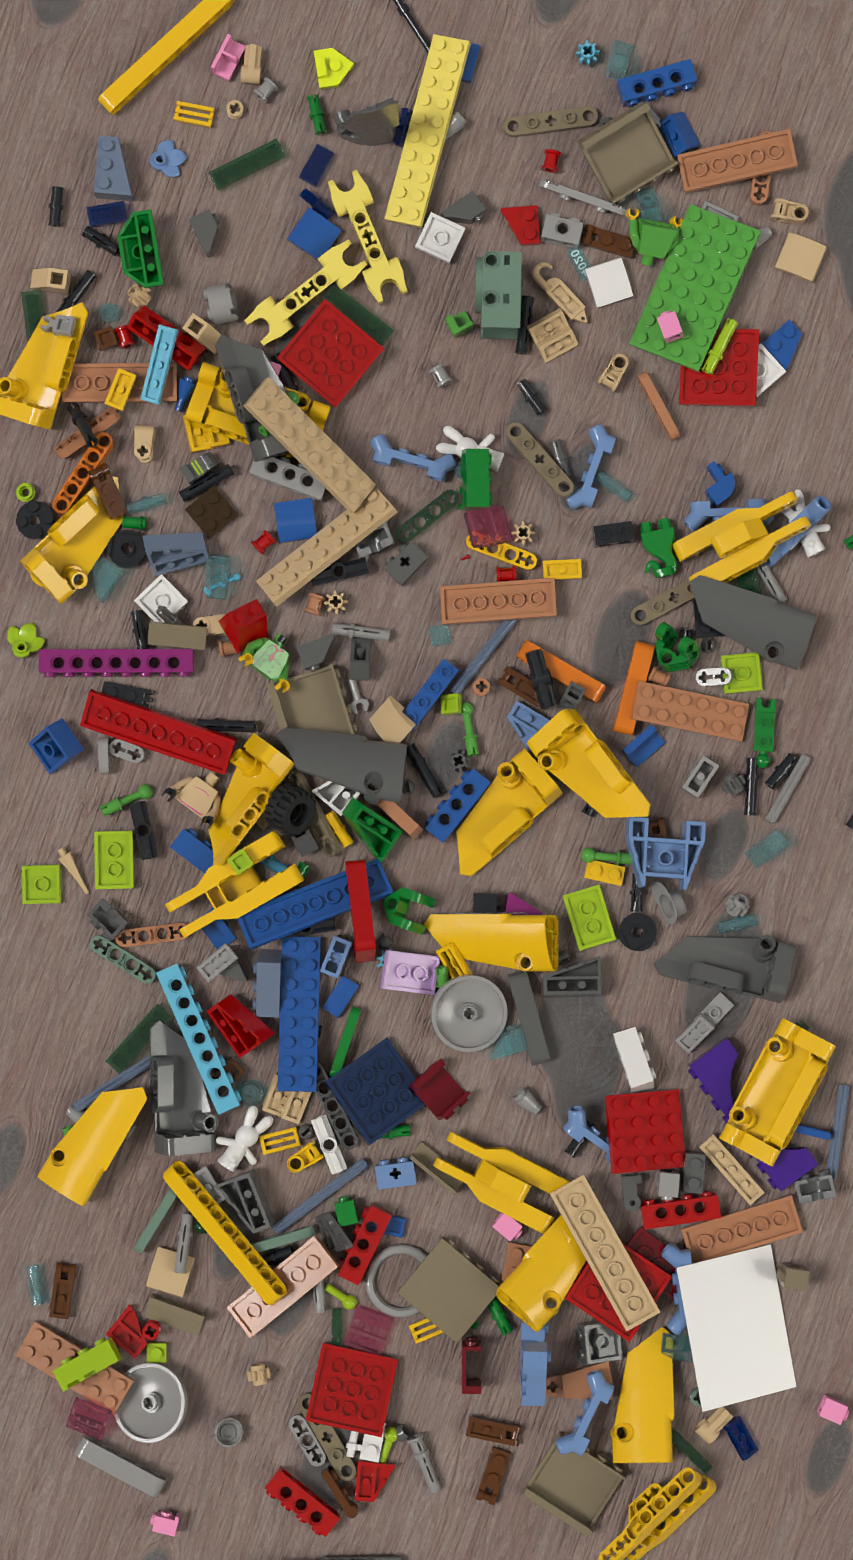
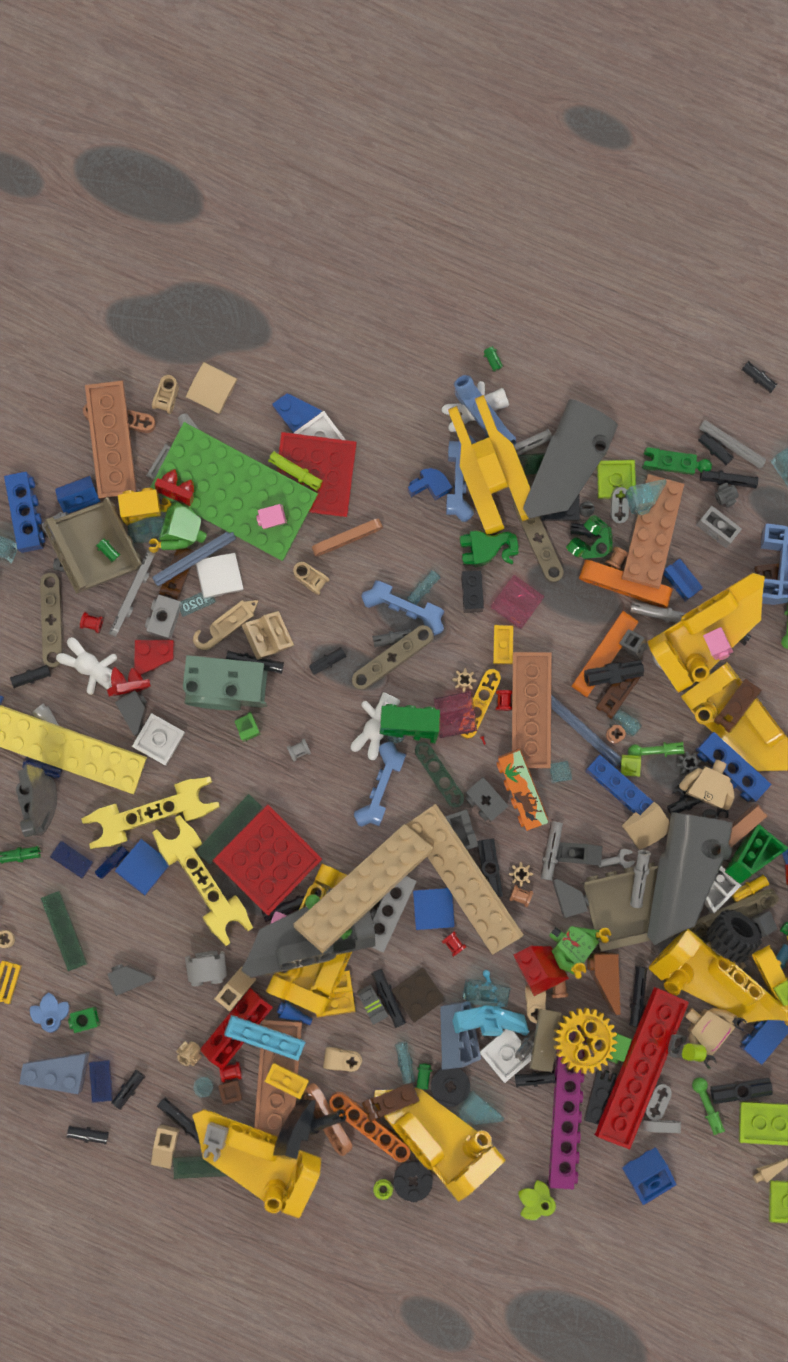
camera: 90 degrees left, 5 degrees down
green wedge [117,209,164,288] -> none
medium blue wing [507,701,550,752] -> none
none -> black pin [10,665,51,689]
none -> white animal [56,637,117,695]
none -> green brick [68,1006,100,1033]
none -> green pin [96,538,121,563]
none -> red tile [107,667,151,697]
none -> yellow brick [118,488,161,526]
none -> sand blue axle [152,532,236,586]
none -> red tile [155,469,194,506]
none -> black slope [273,1100,316,1160]
none -> medium azure plate [453,1005,529,1036]
none -> clear pink slope [490,575,544,629]
none -> brick [496,748,549,831]
none -> yellow gear [553,1007,618,1074]
none -> dark orange slope [586,953,621,1015]
none -> bright green brick [607,1031,632,1063]
none -> clear light blue cone [613,710,642,737]
none -> clear light blue slope [625,479,667,515]
none -> light grey pin [630,600,686,623]
none -> light grey pin [630,850,651,908]
none -> leg [668,1034,707,1062]
none -> tan torso [673,760,735,818]
none -> bright pink brick [703,627,733,660]
none -> reddish brown plate [714,679,762,733]

